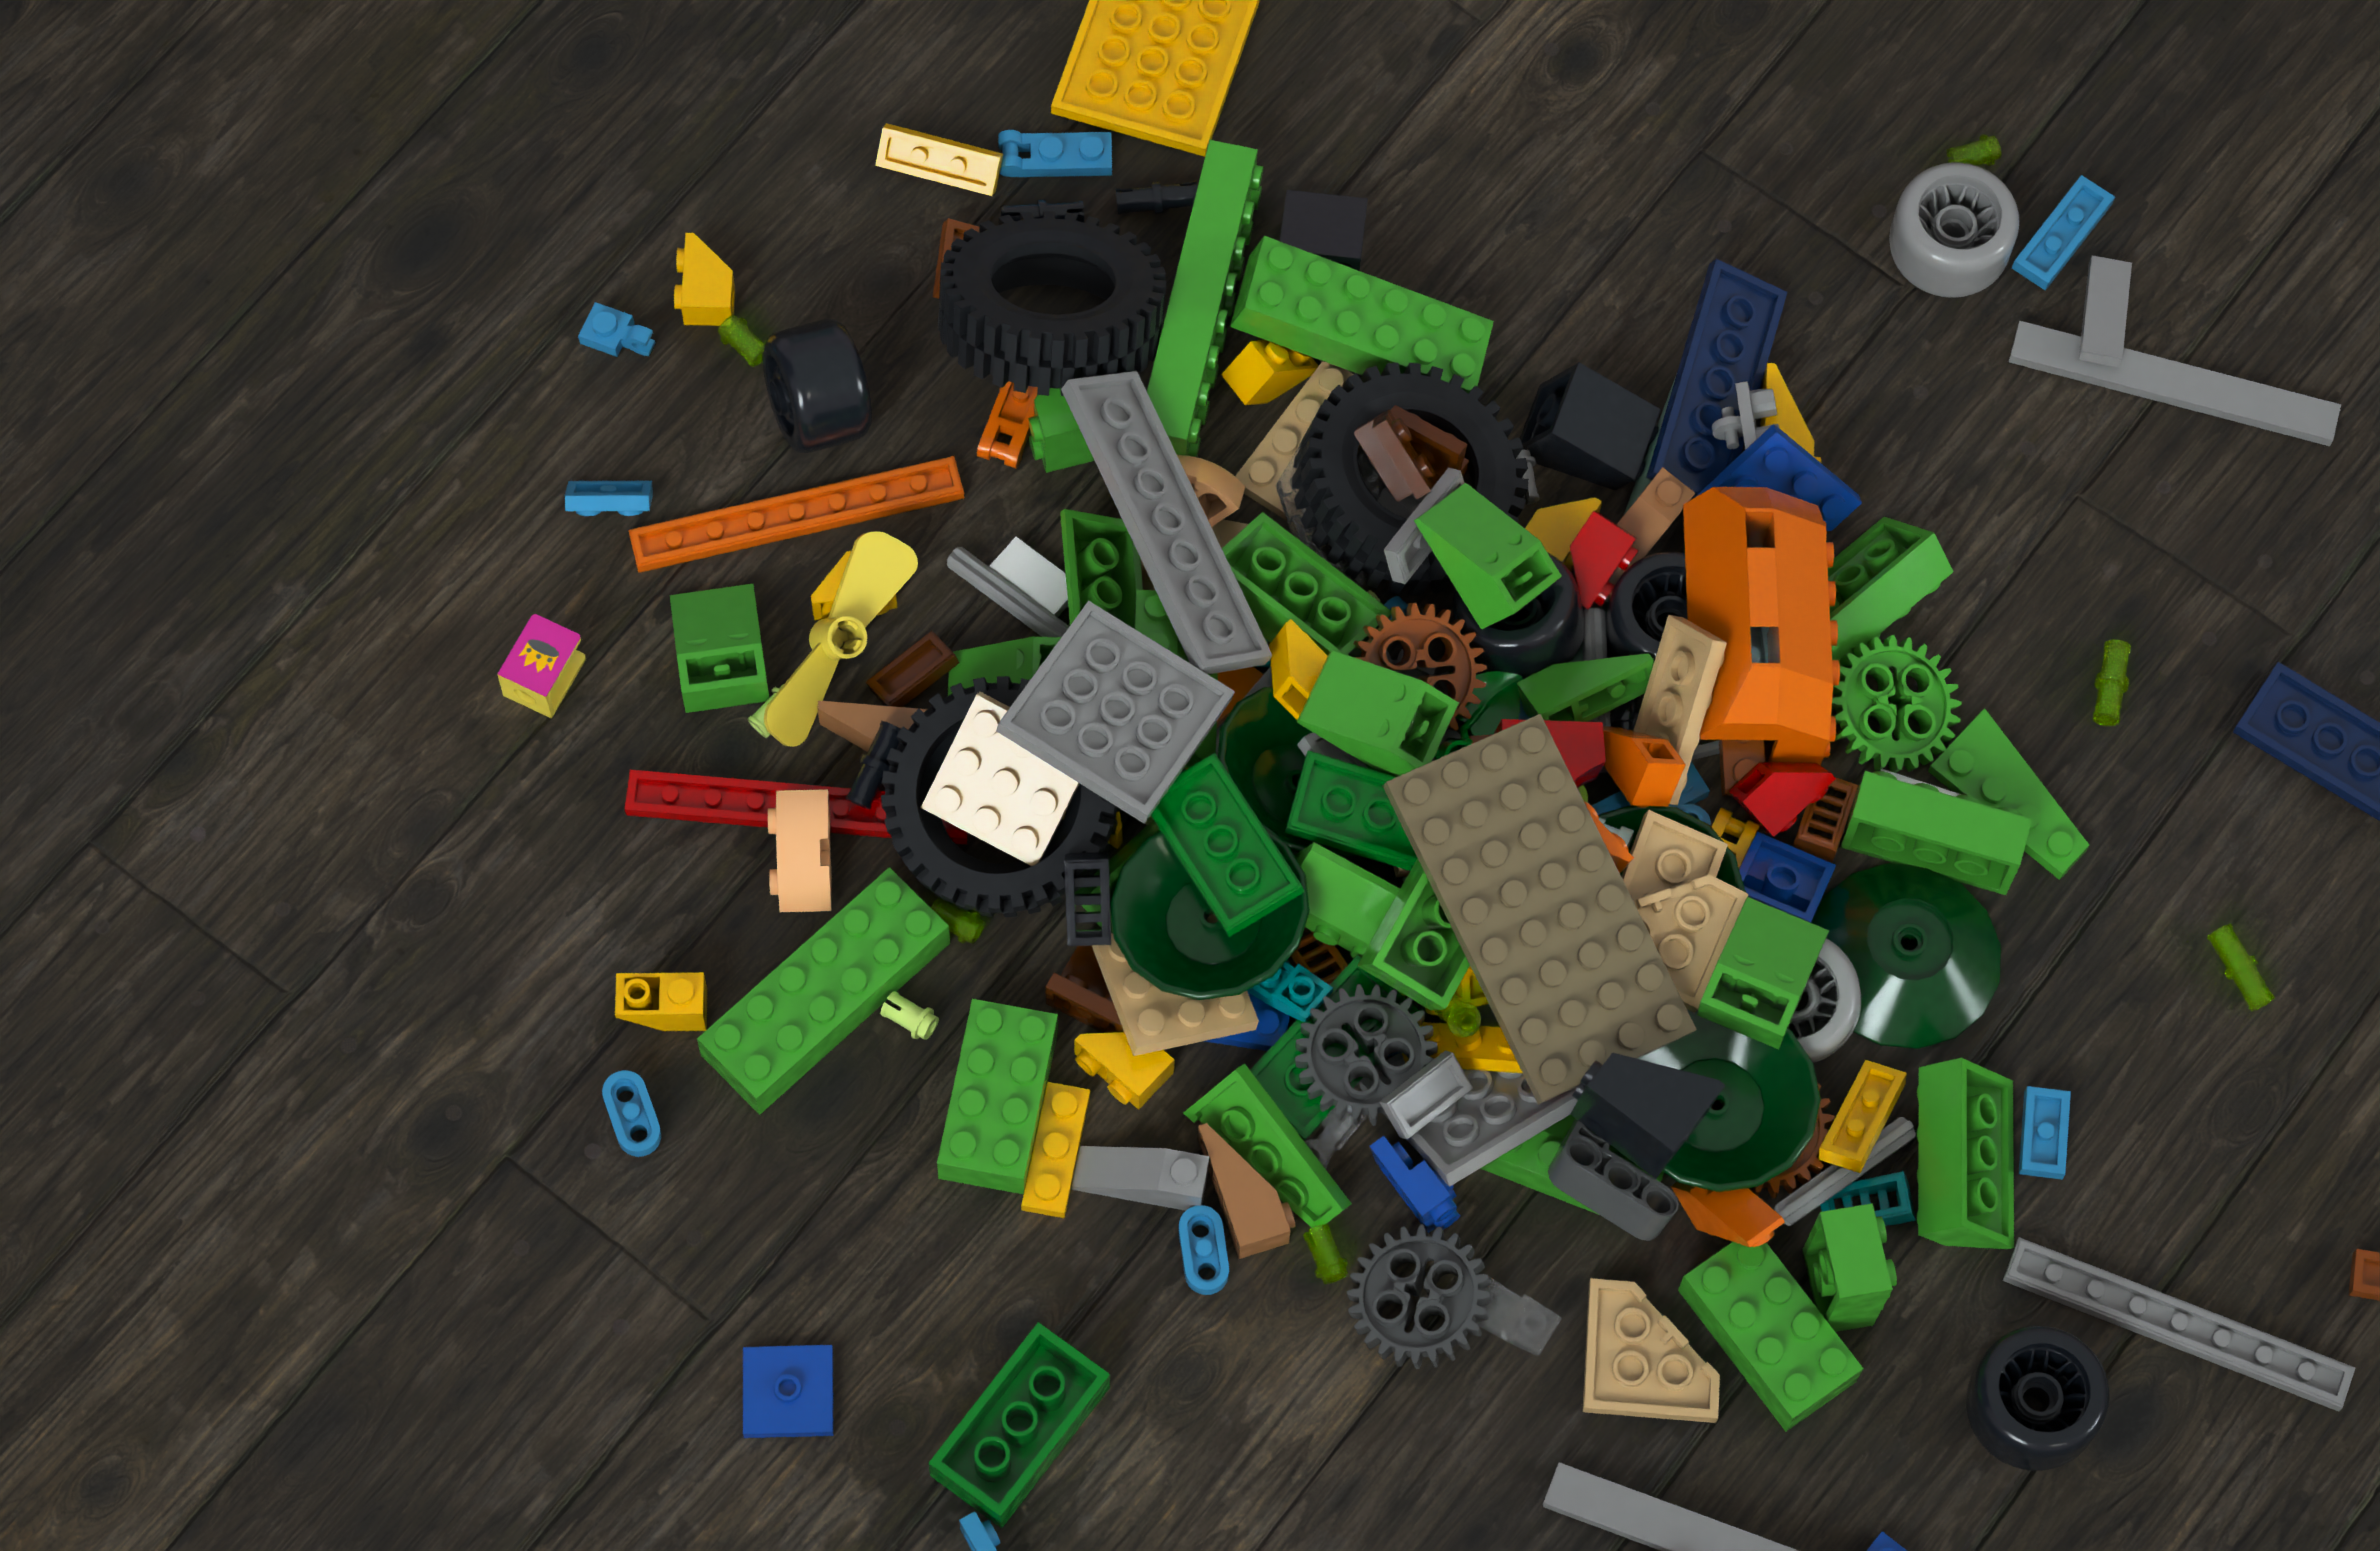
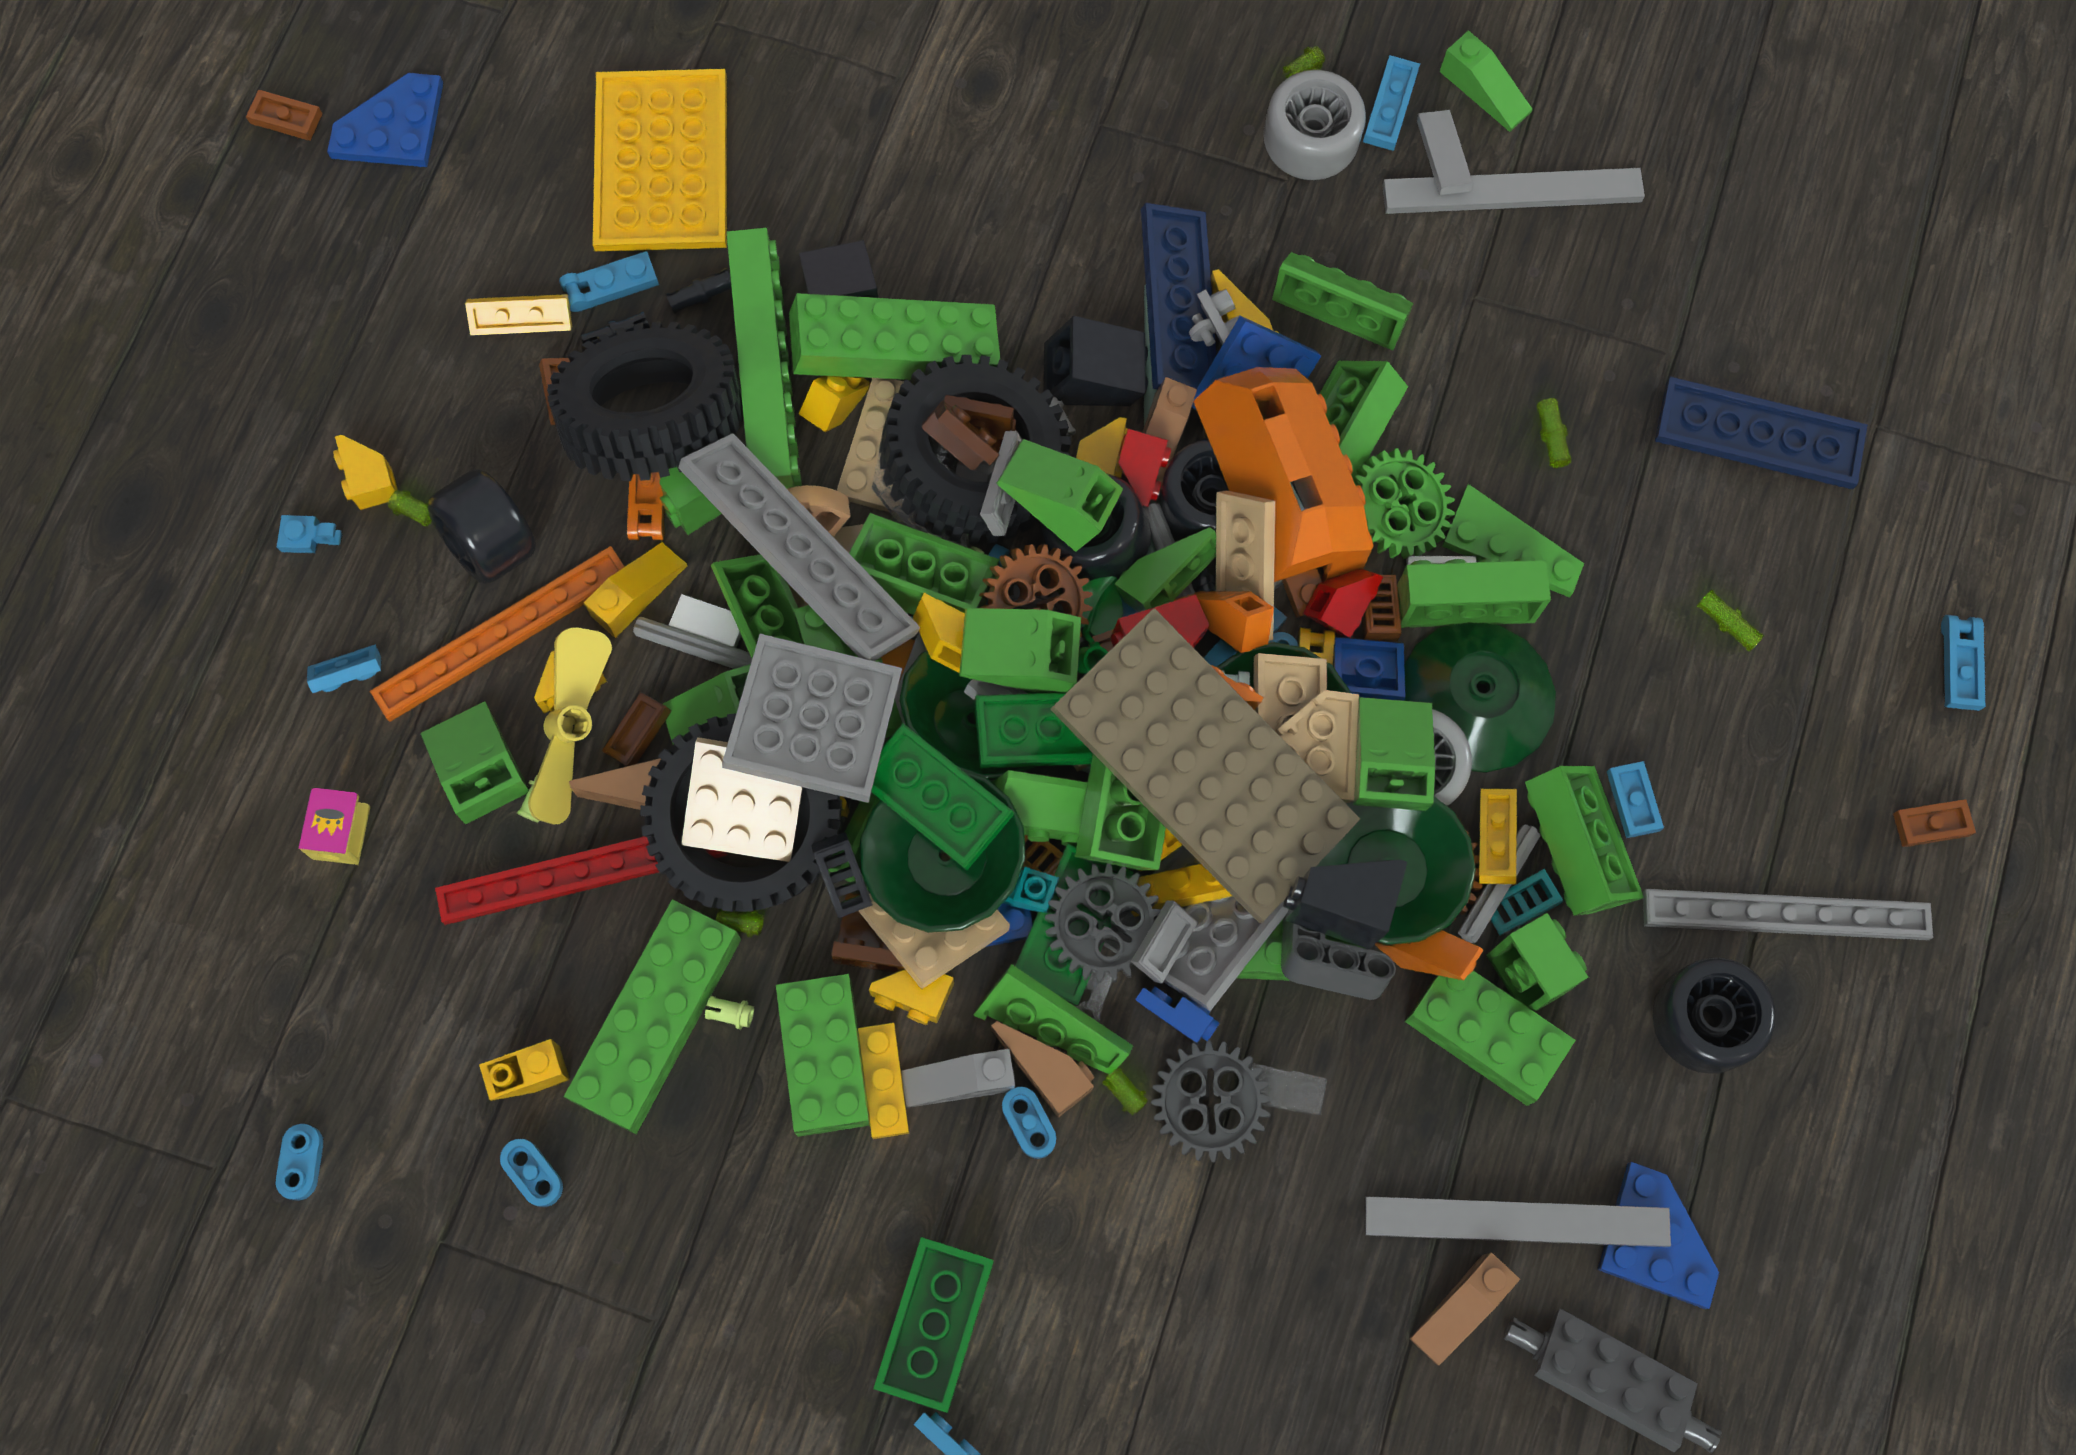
camera: 20 degrees left, 5 degrees up
blue plate [743,1345,834,1438] -> none
light nougat brick [768,789,832,912] -> none
black pin [845,721,901,810] -> none
clear neon green pin [1434,994,1481,1037] -> none
tan plate [1582,1278,1720,1423] -> none
none -> dark azure plate [276,1124,323,1201]
none -> yellow slope [583,542,688,638]
none -> bright green slope [1272,252,1414,350]
none -> bright green slope [1440,30,1532,132]

